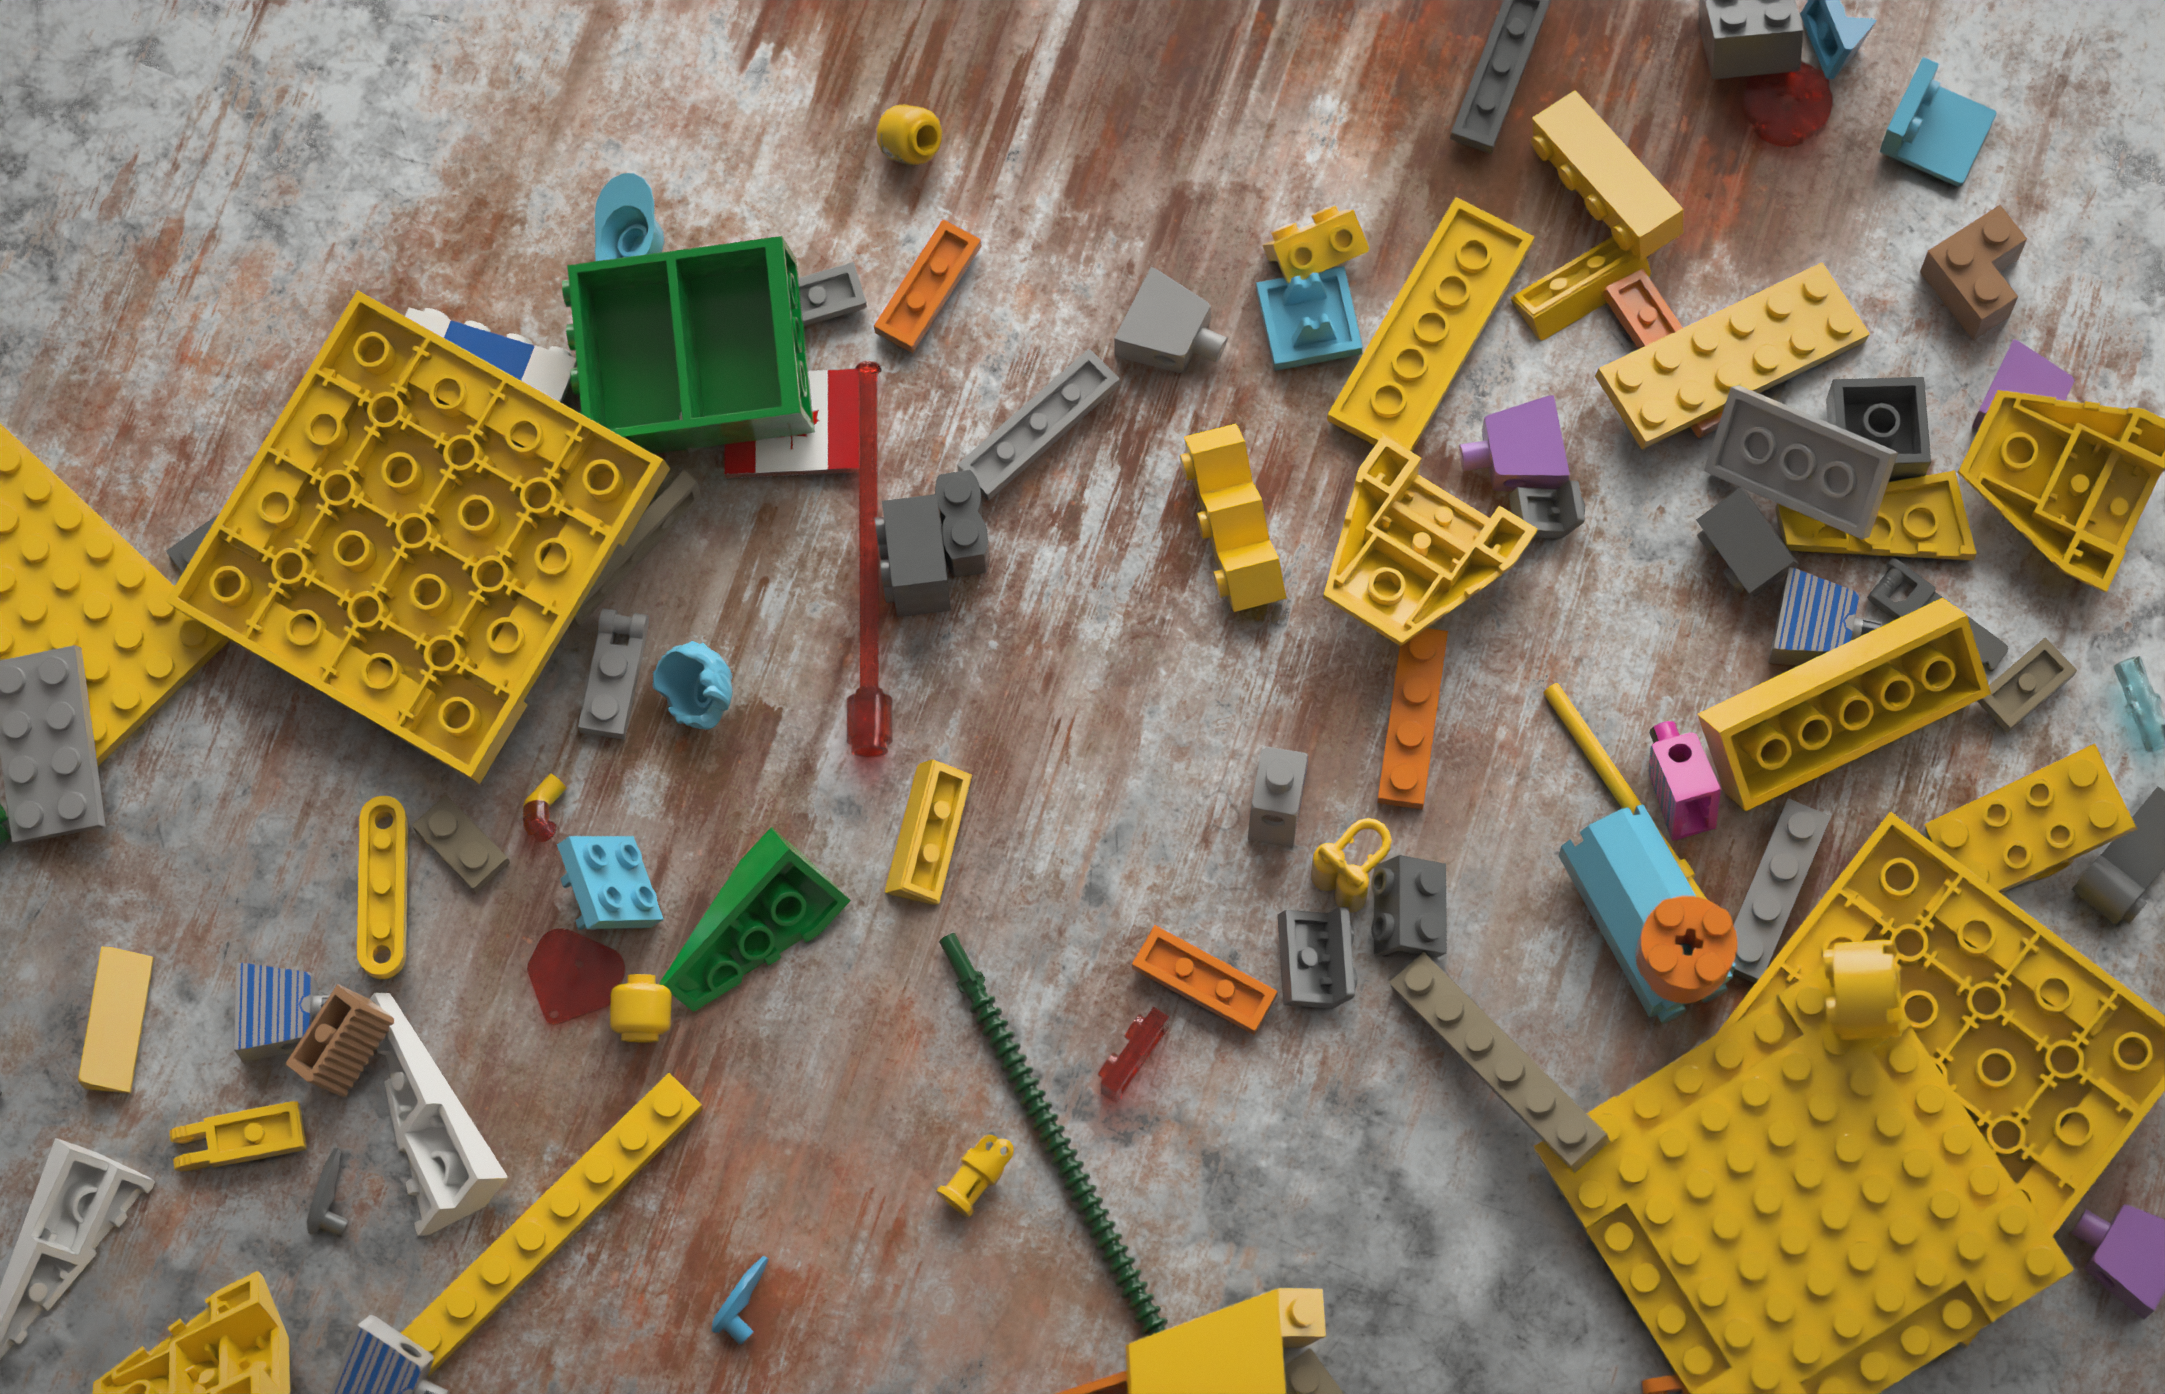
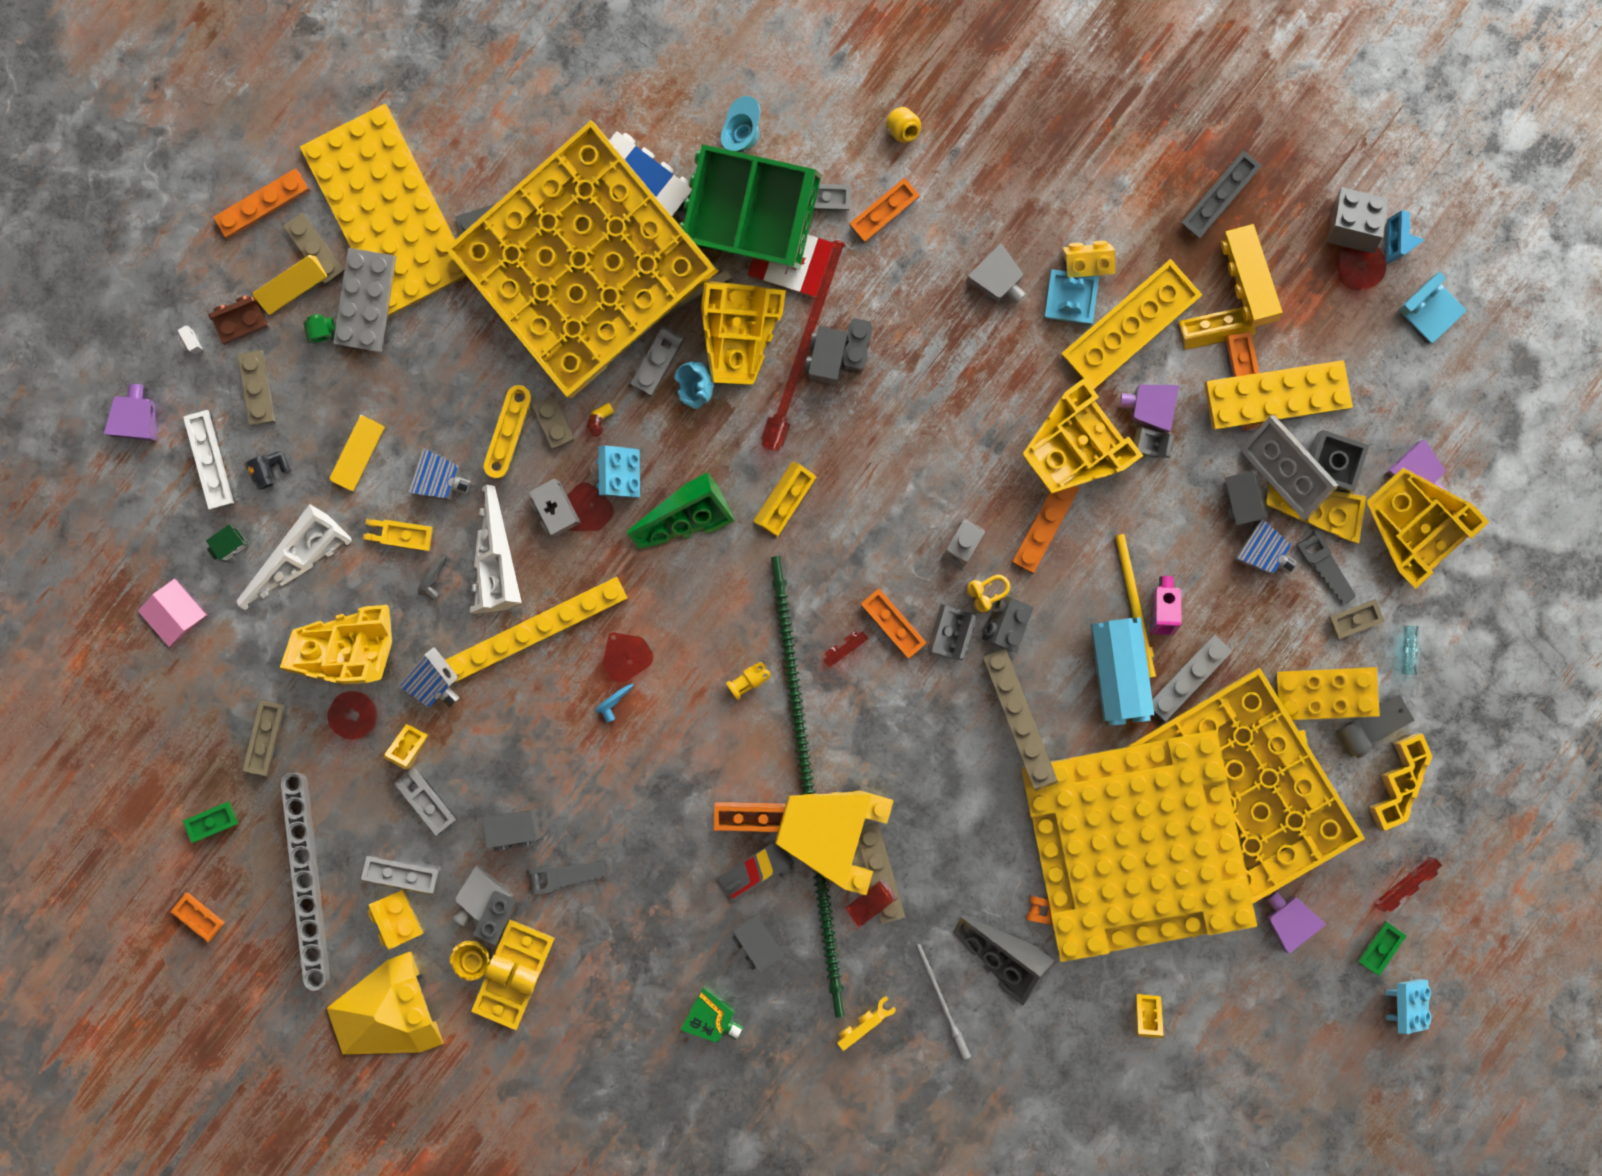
camera: 20 degrees right, 15 degrees up
medium nougat brick [286,984,394,1097] -> none
yellow head [610,974,672,1043] -> none
light grey plate [957,349,1120,501] -> none
yellow brick [1180,424,1287,612] -> none
orange brick [1636,896,1738,1003] -> none
yellow brick [1698,598,1991,811] -> none
yellow brick [1824,939,1902,1040] -> none
medium nougat brick [1920,205,2027,341] -> none
none -> light grey brick [529,478,581,537]
none -> clear red piece [603,632,654,683]
none -> yellow wedge [701,281,786,385]

